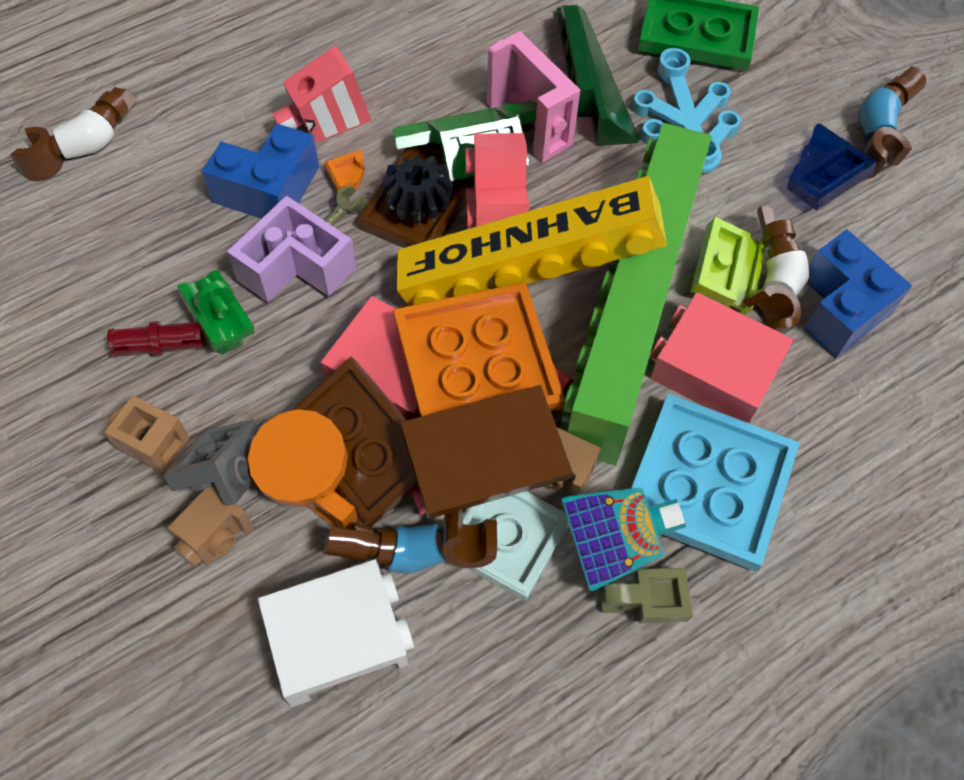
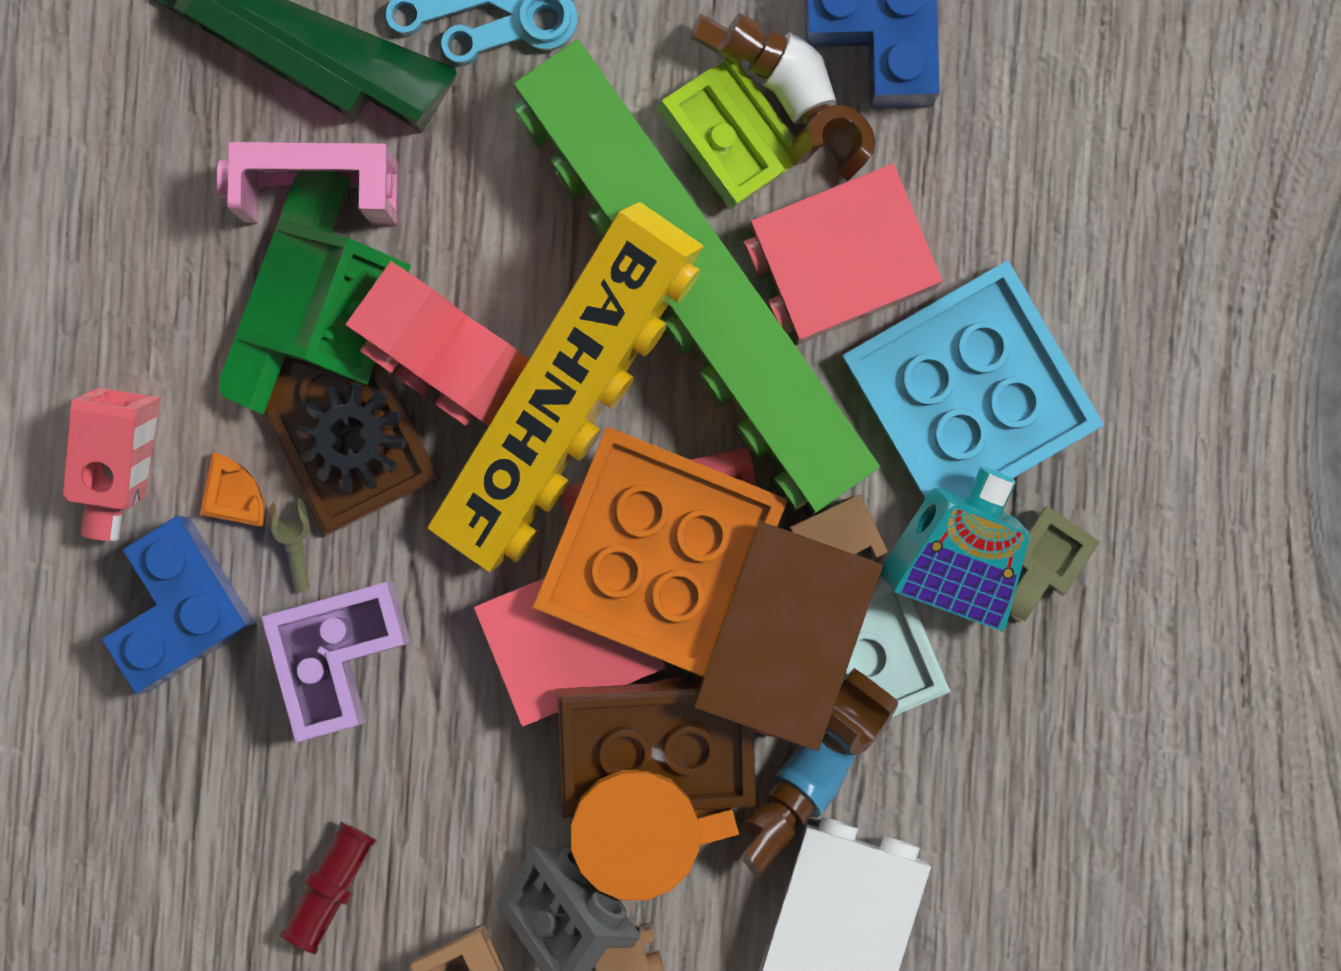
camera: 50 degrees left, 25 degrees up
green hips [177,270,255,354] -> none

